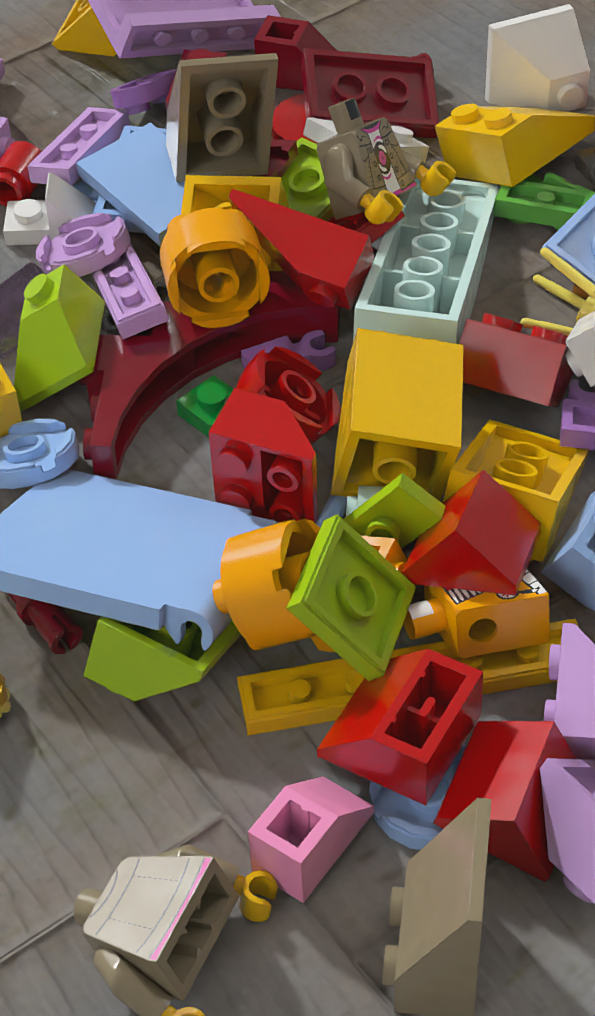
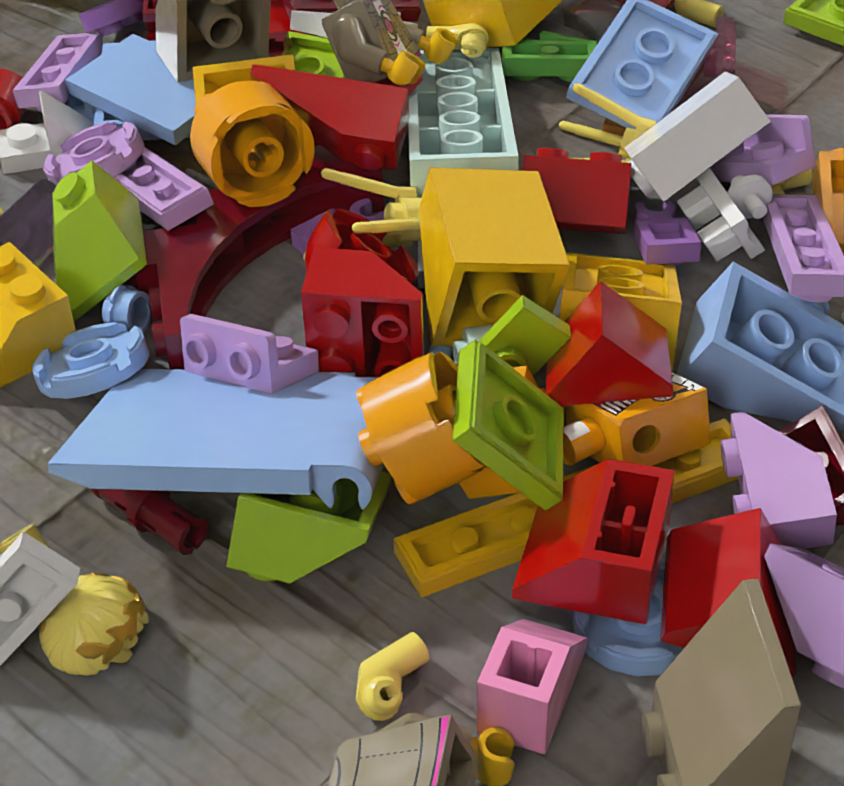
camera: 15 degrees left, 5 degrees down
green plate [176,375,234,438] -> none
none -> light blue plate [102,285,152,334]
none -> lavender bracket [180,314,319,394]
none -> light yellow plant [303,168,422,261]
none -> light yellow arm [355,632,430,721]
none -> light yellow arm [426,23,489,58]

